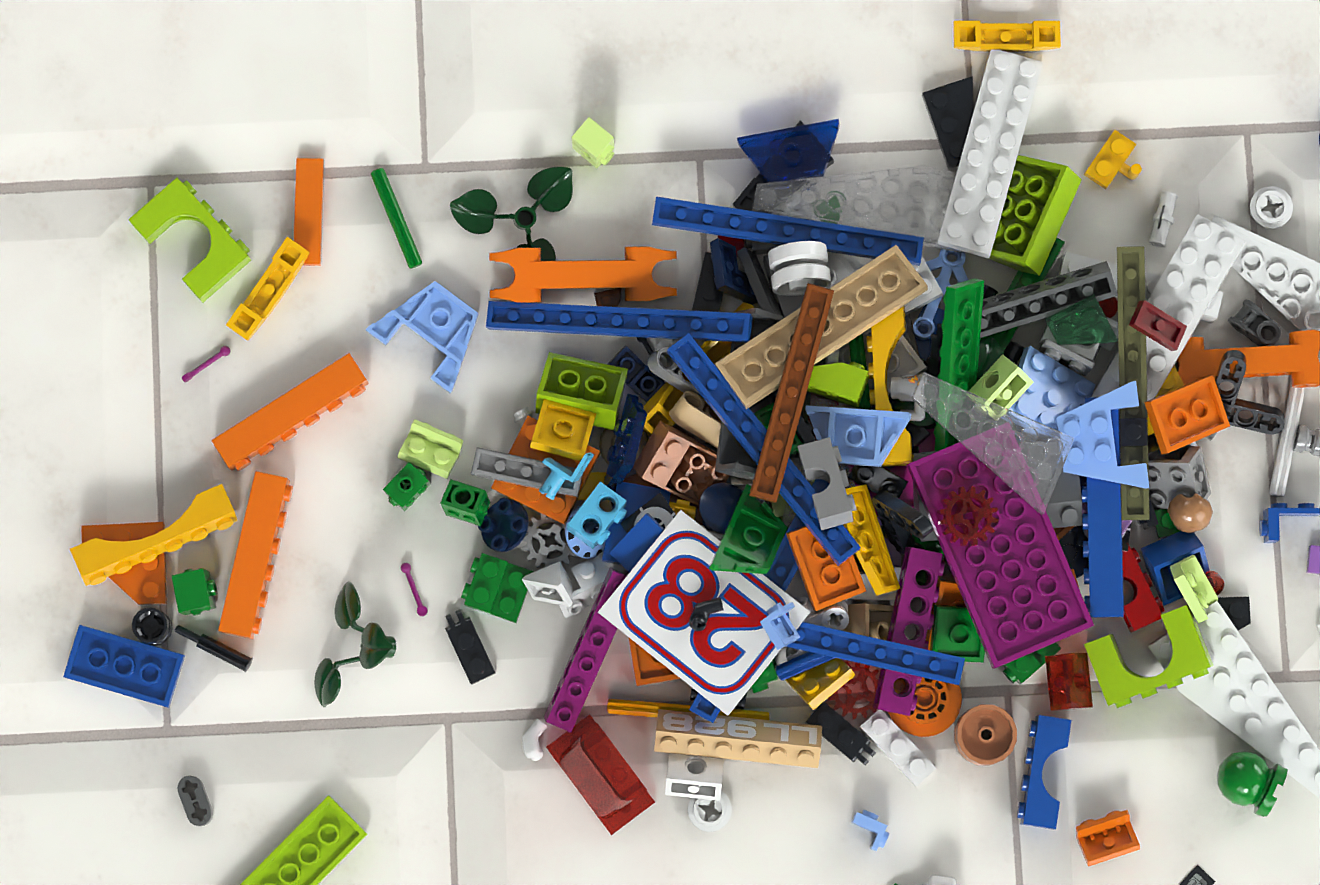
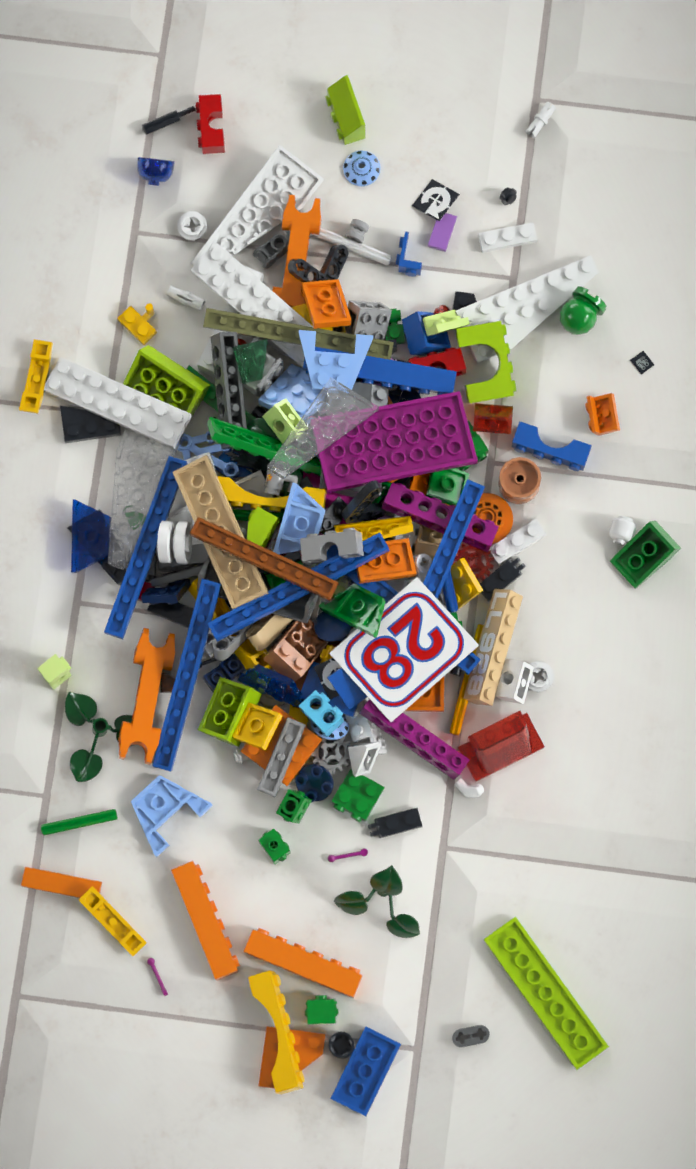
camera: 75 degrees left, 5 degrees down
lime arch [128,177,251,303] -> none
black axle [175,625,253,672] -> none
yellowish green bracket [398,420,463,479] -> none
medium azure bracket [539,452,594,500] -> none
black arm [689,597,724,632] -> none
light blue bracket [760,602,800,650] -> none
light blue bracket [851,810,889,851] -> none
clear red gear [937,486,999,546] -> none
black plate [1119,418,1148,447] -> none
dark red plate [1129,300,1187,351] -> none
medium nougat hair [1167,493,1213,533] -> none

